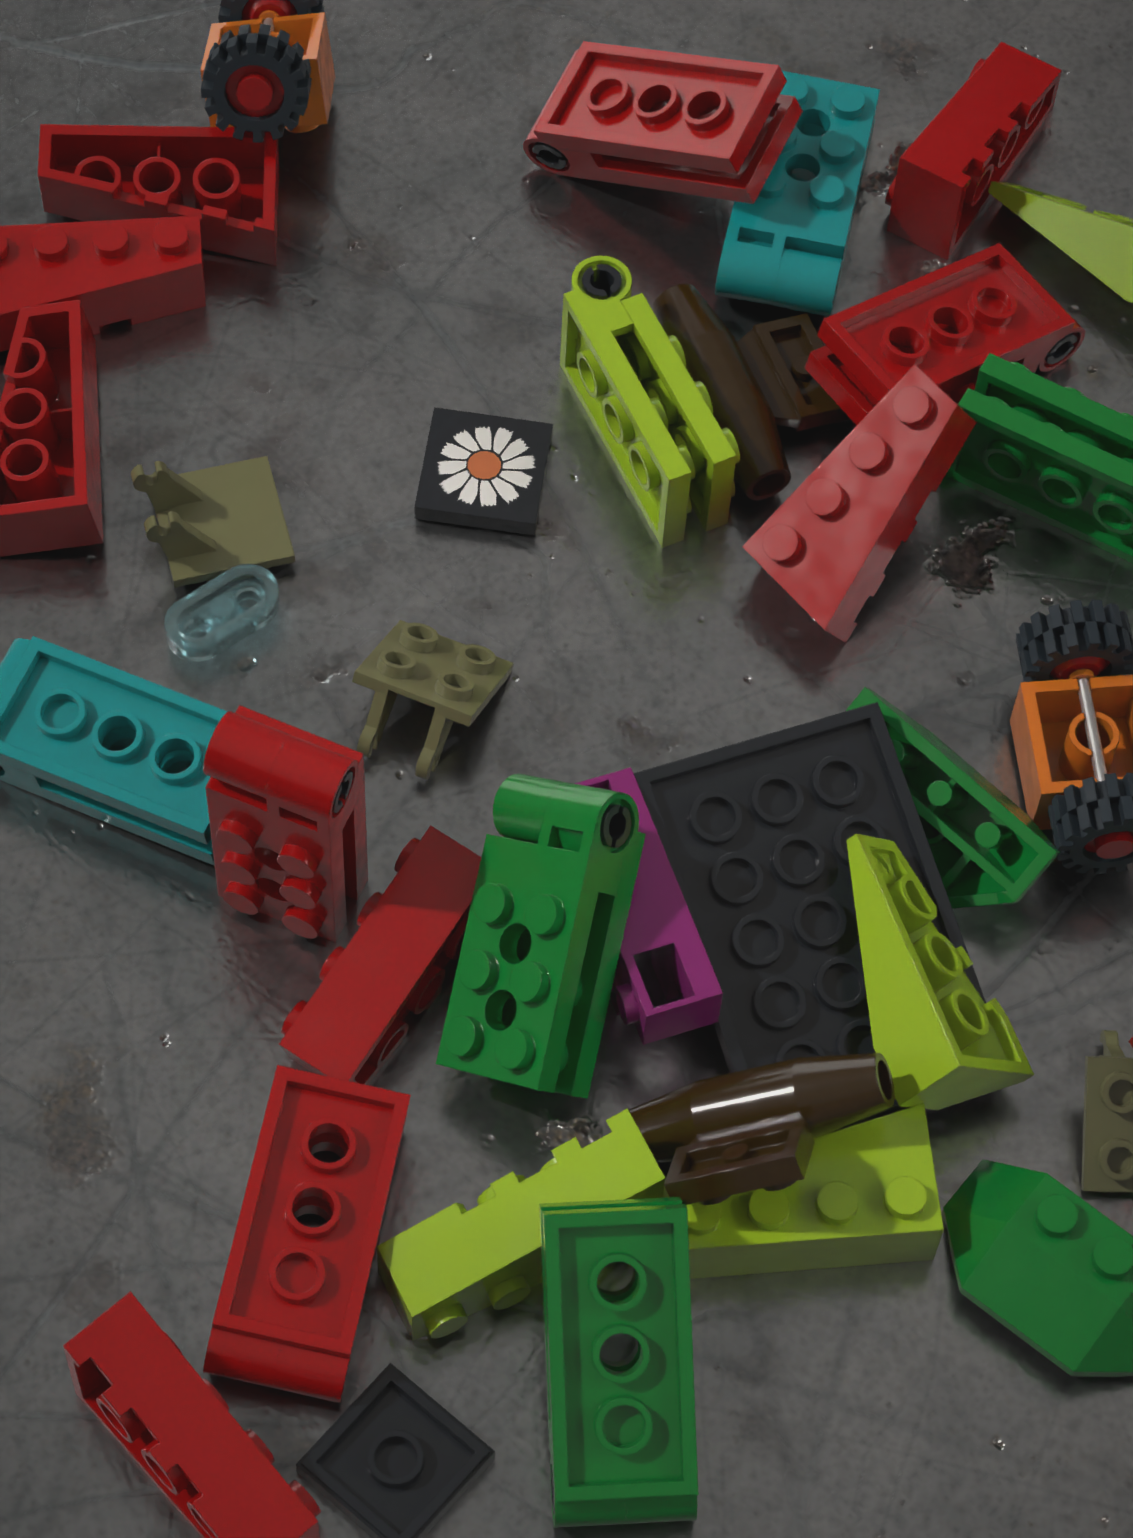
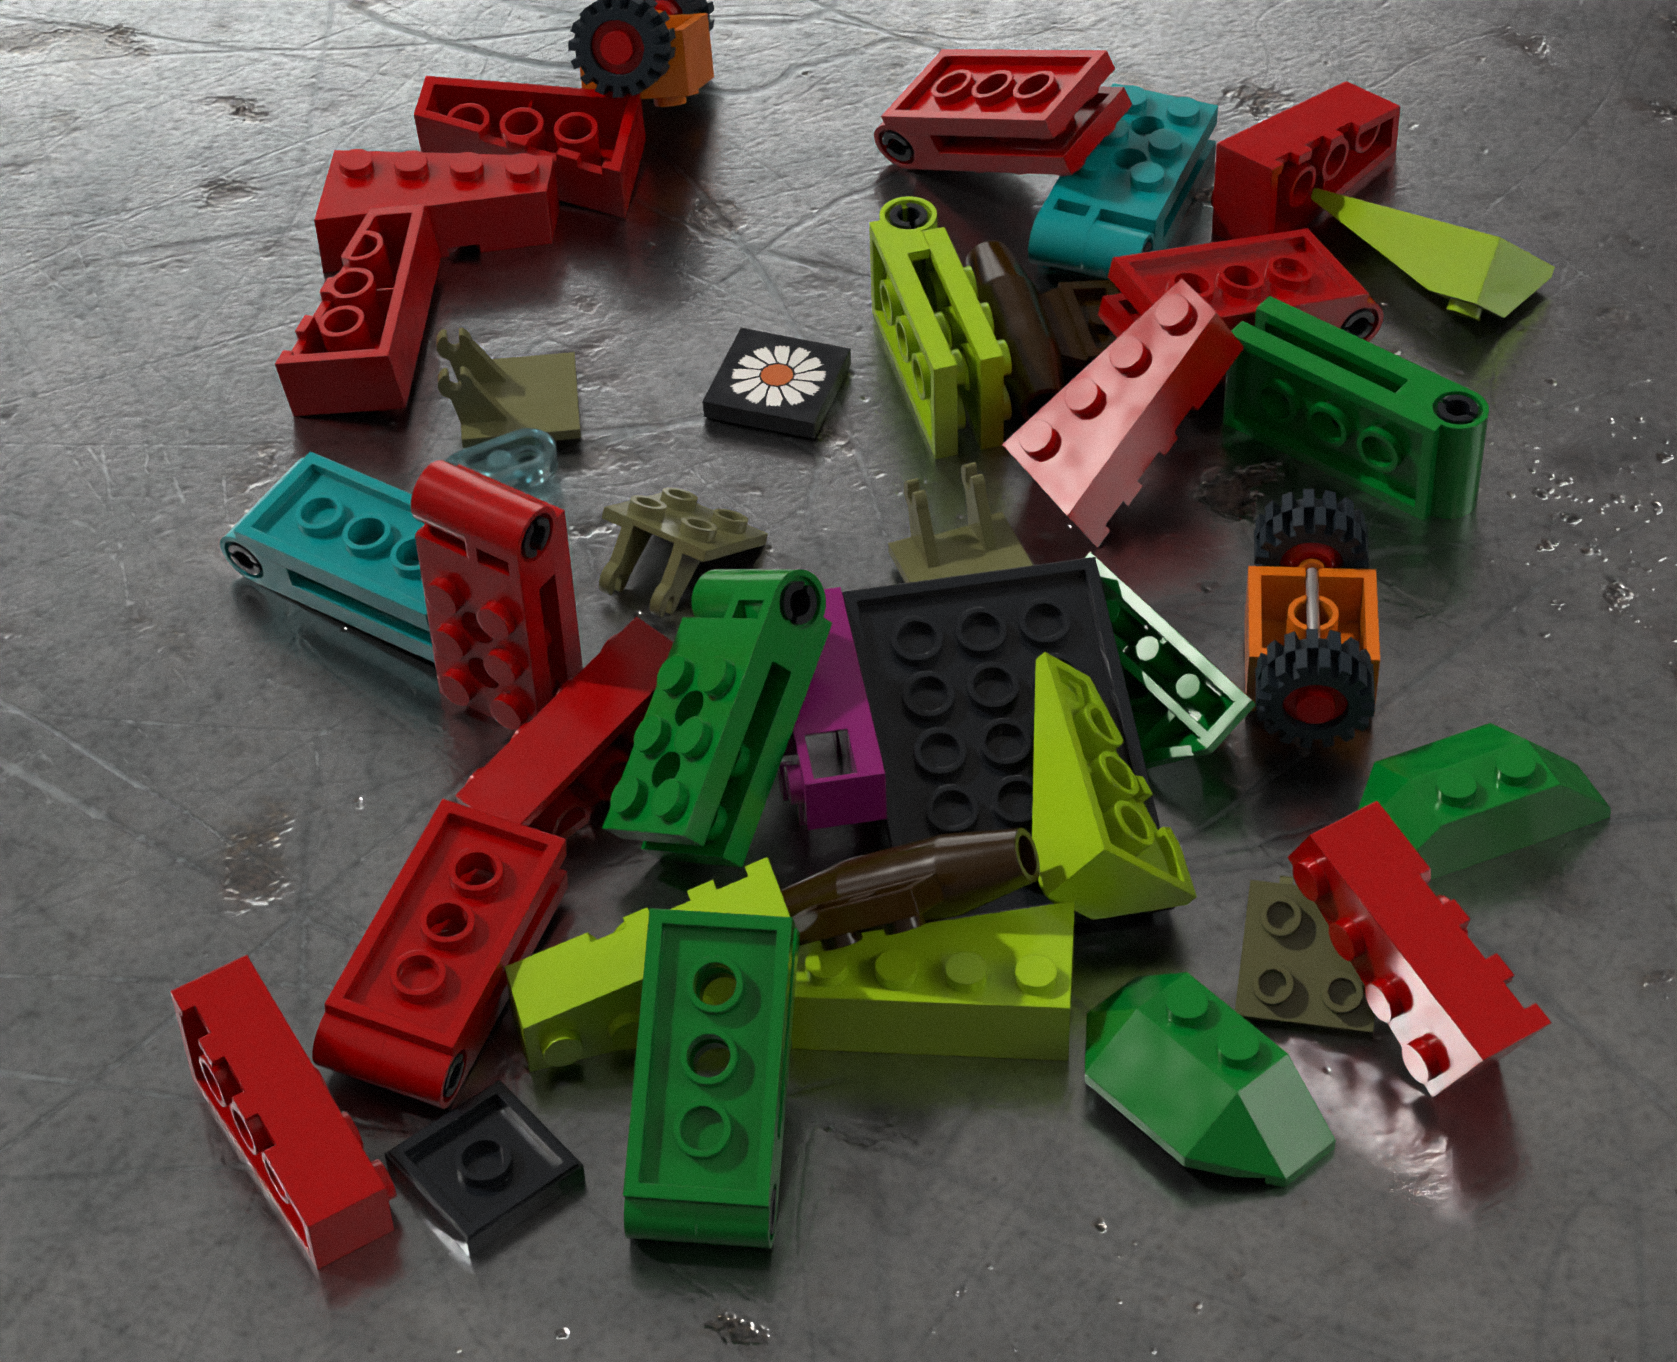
camera: 15 degrees right, 15 degrees down
none -> olive plate [888,462,1033,583]

